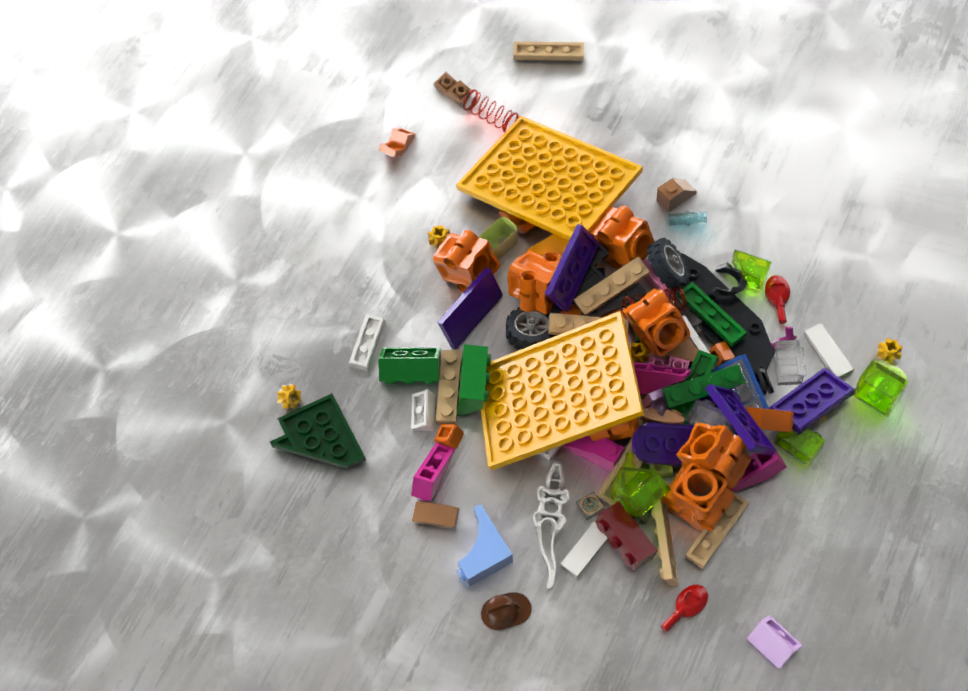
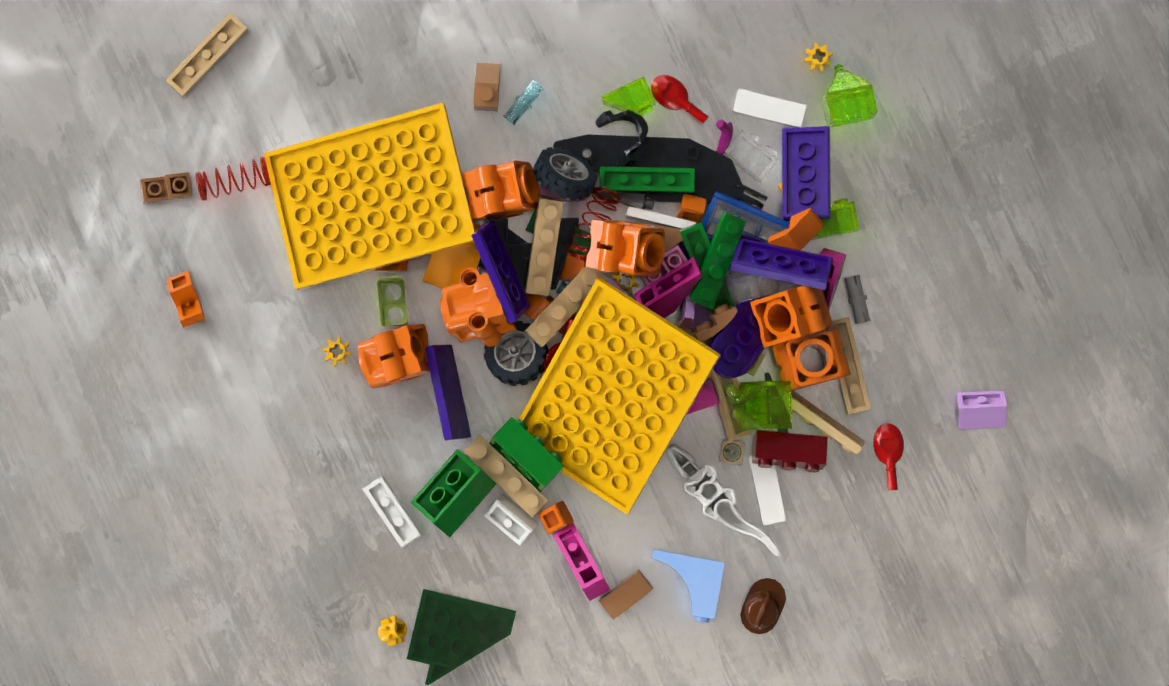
camera: 55 degrees left, 25 degrees up
none -> light grey pin [845,275,871,324]

